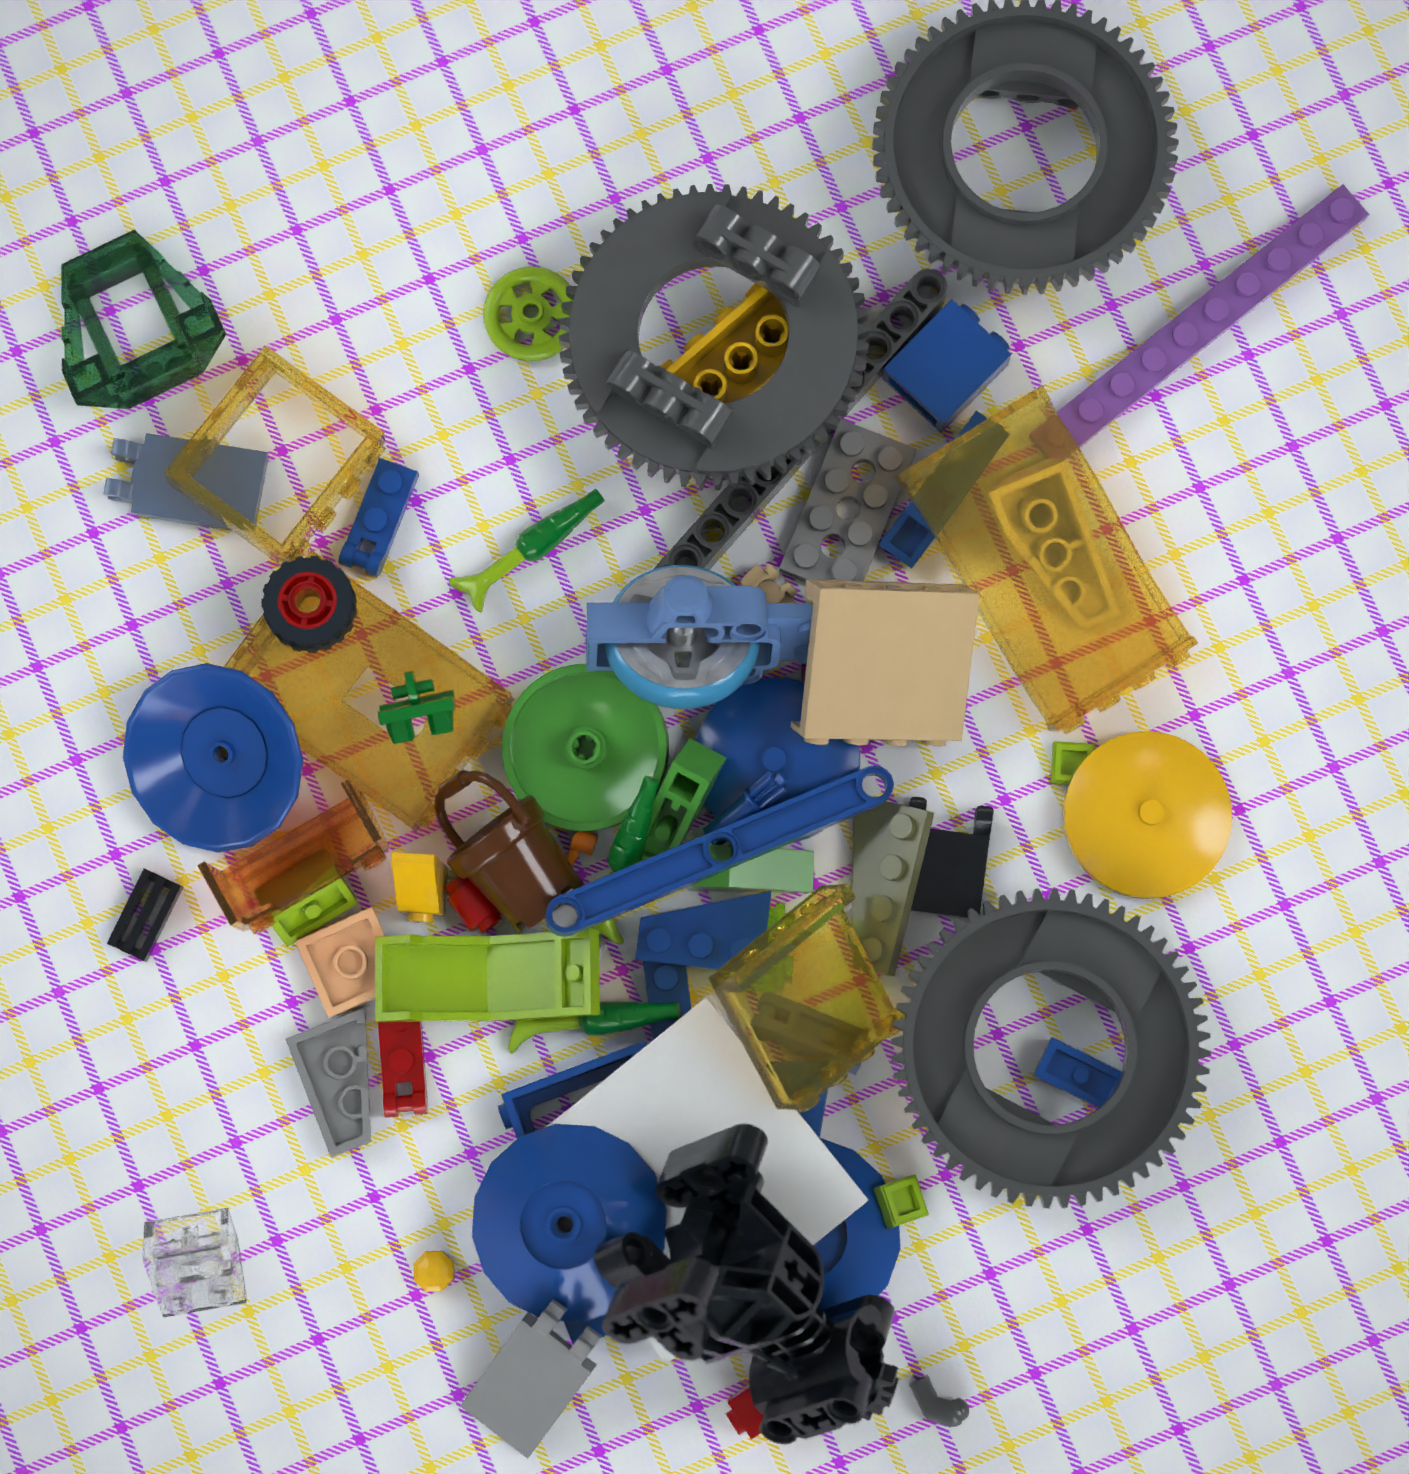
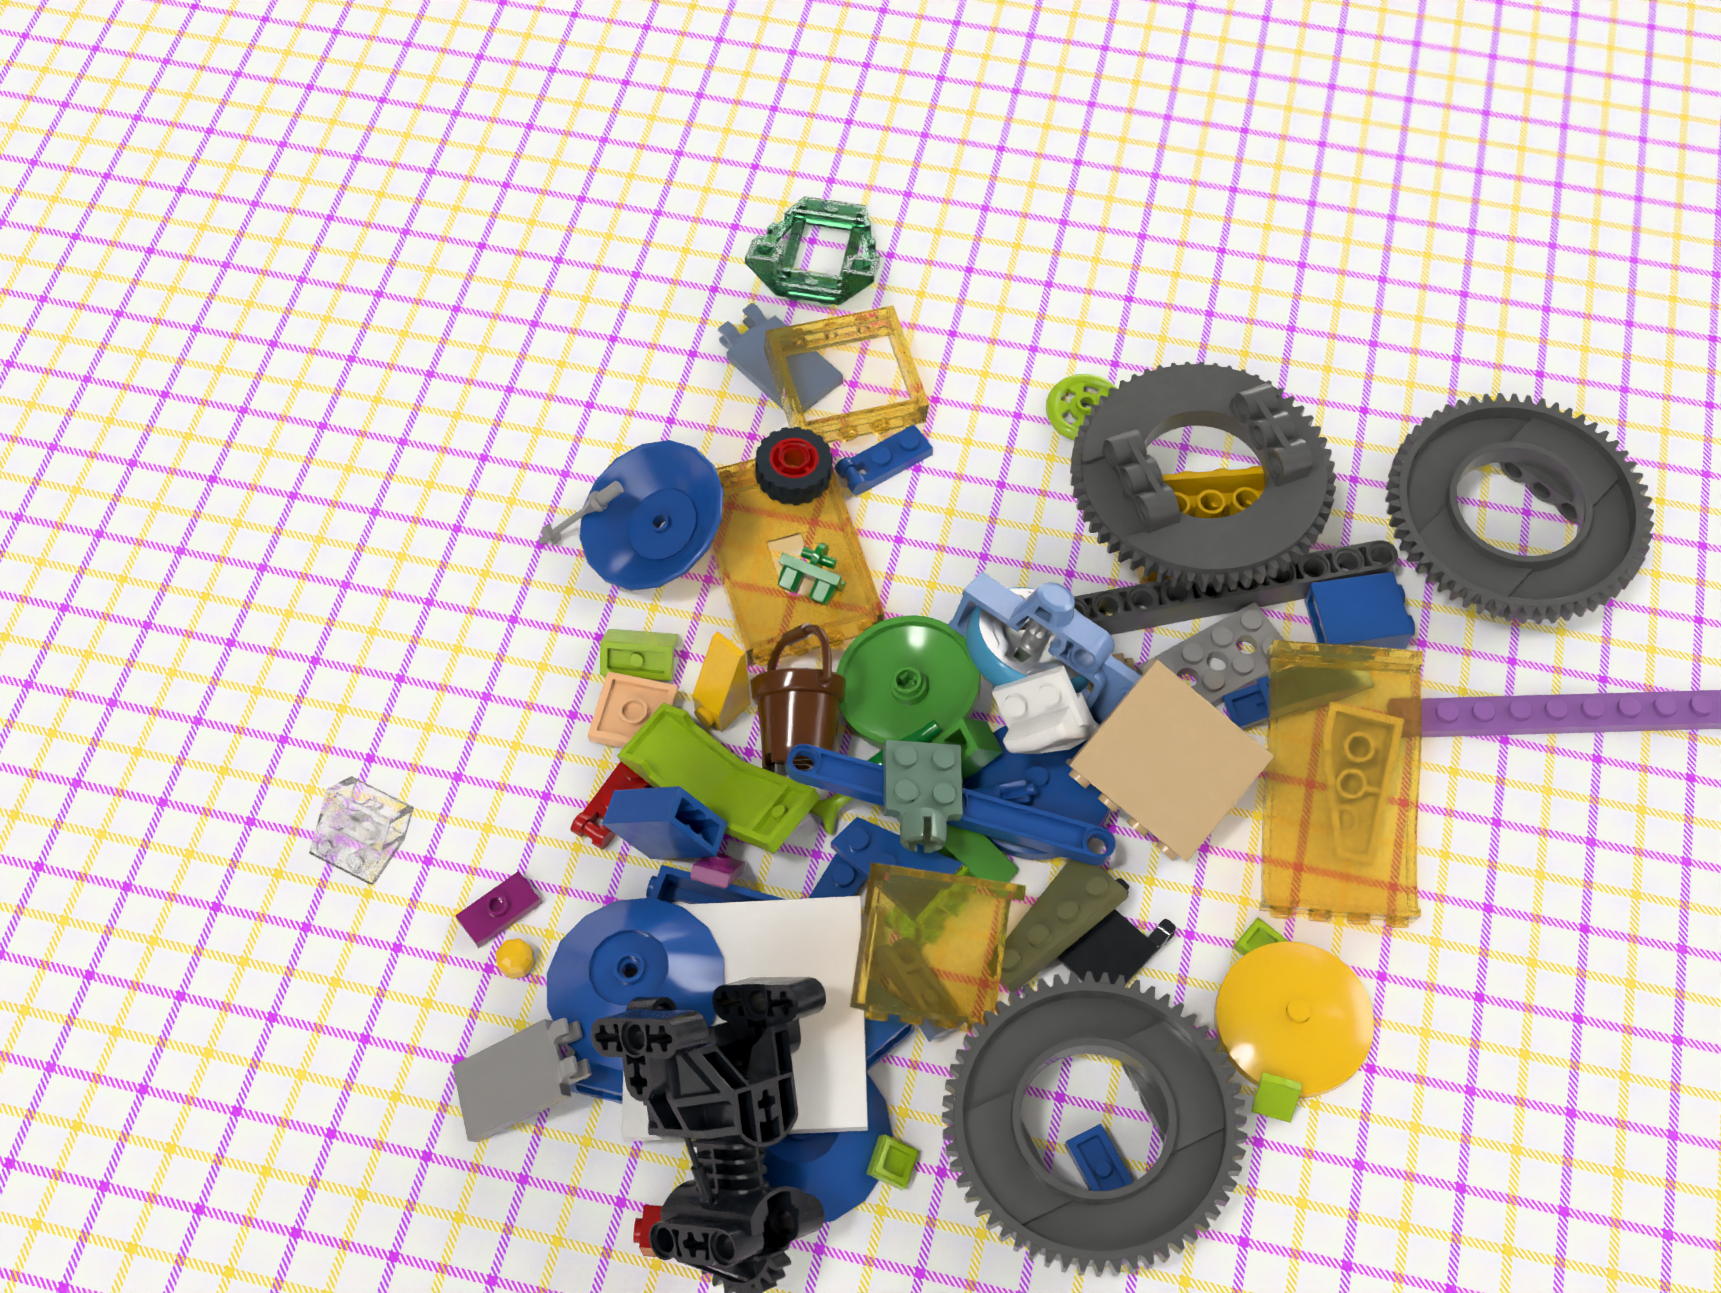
camera: 30 degrees right, 20 degrees down
black tile [107,868,184,962] -> none
clear orange windscreen [197,780,390,934] -> none
light grey wing [286,1007,371,1158] -> none
red brick [444,876,502,934] -> none
green piece [449,488,605,613] -> none
green piece [508,1002,681,1054] -> none
orange hand [566,831,598,867] -> none
none -> magenta plate [455,871,542,948]
none -> light grey piece [539,481,624,545]
none -> blue brick [602,786,727,859]
none -> magenta plate [690,853,745,889]
none -> sand green plate [883,740,963,853]
none -> white piece [992,665,1096,754]
none -> lime tile [1251,1072,1302,1123]

